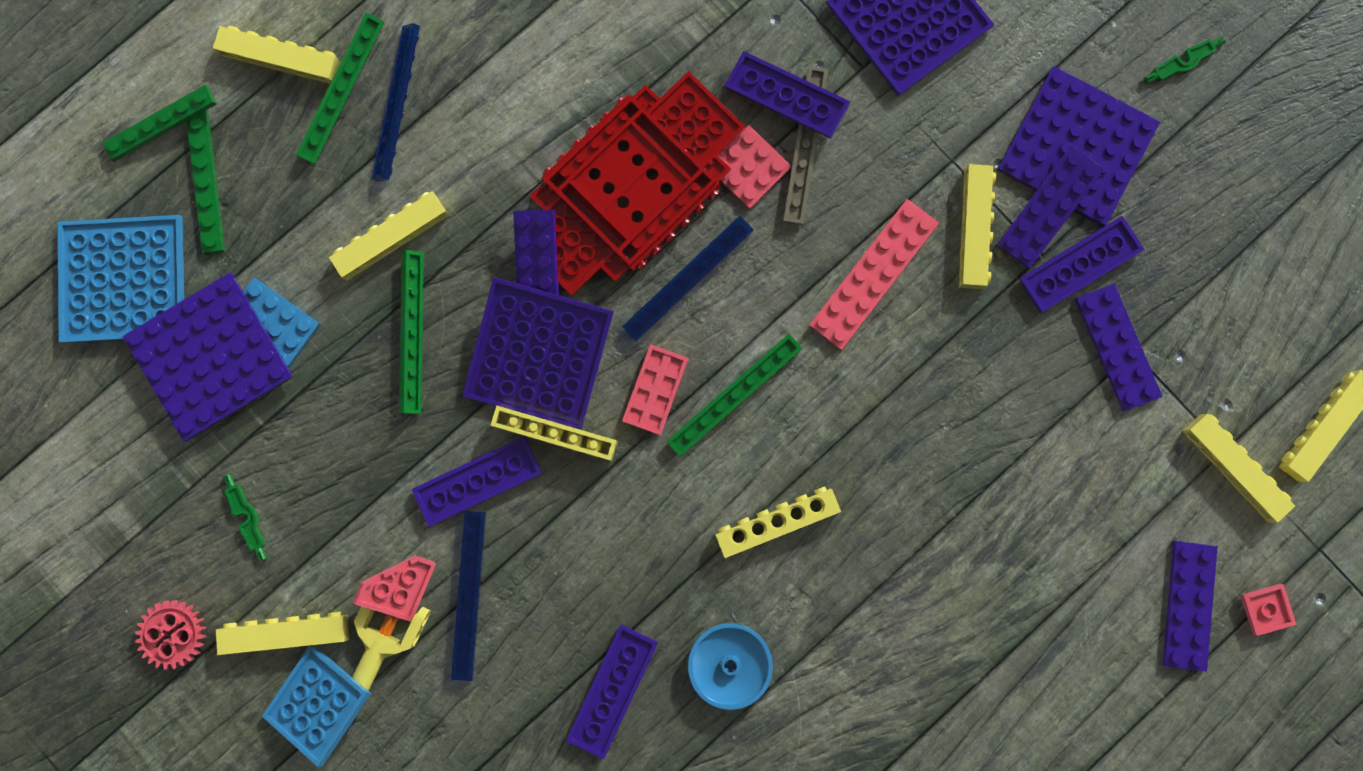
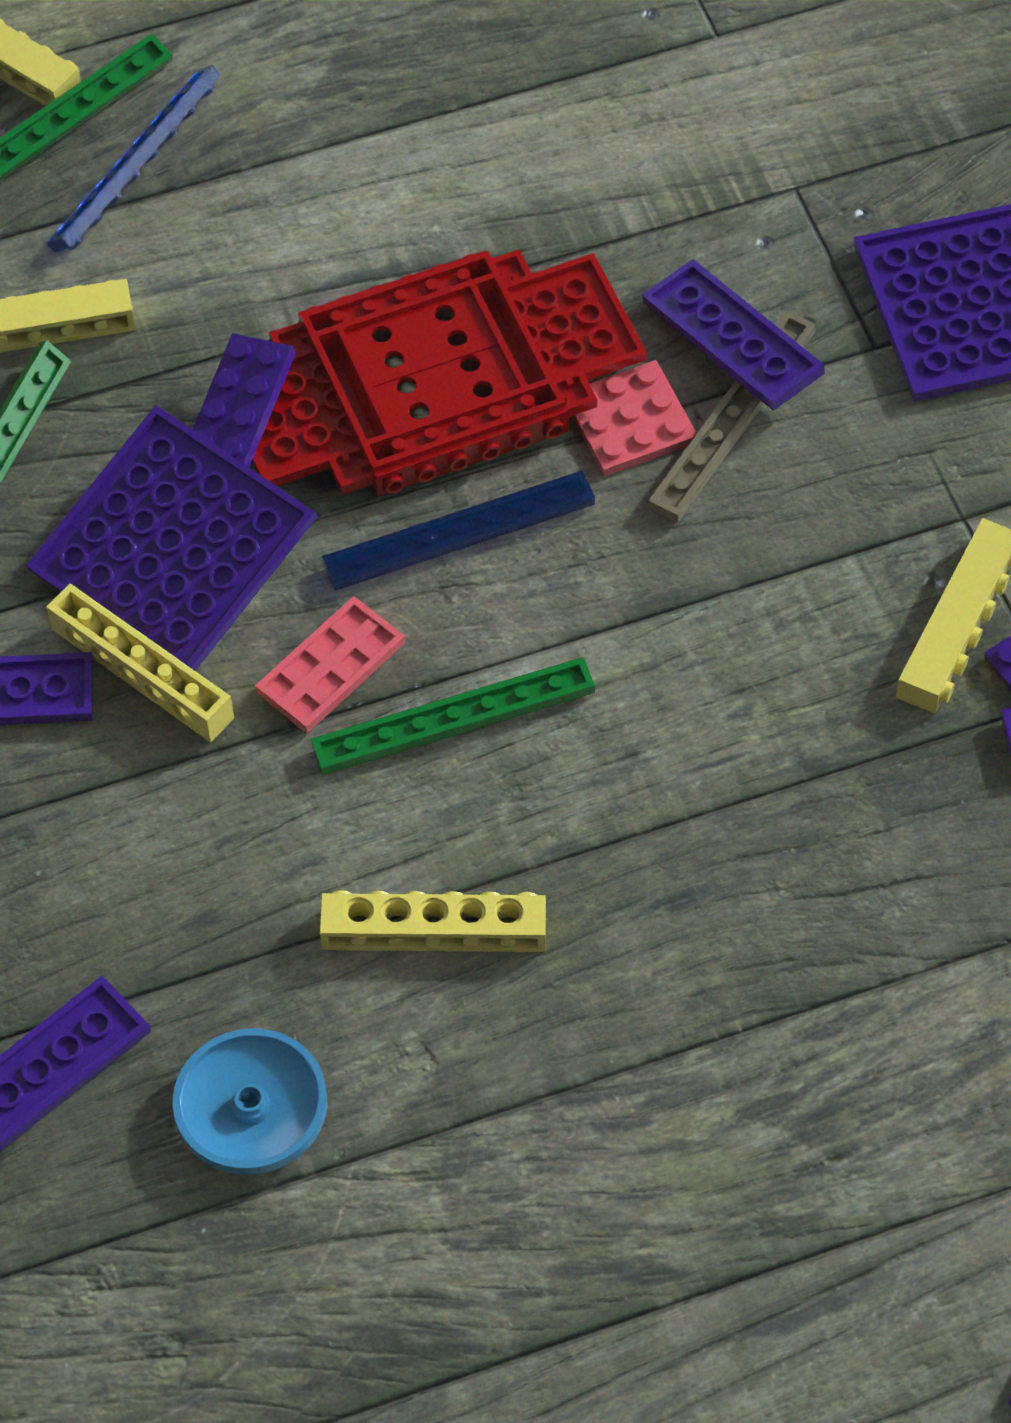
camera: 25 degrees right, 25 degrees down
coral plate [809,199,939,350] -> none

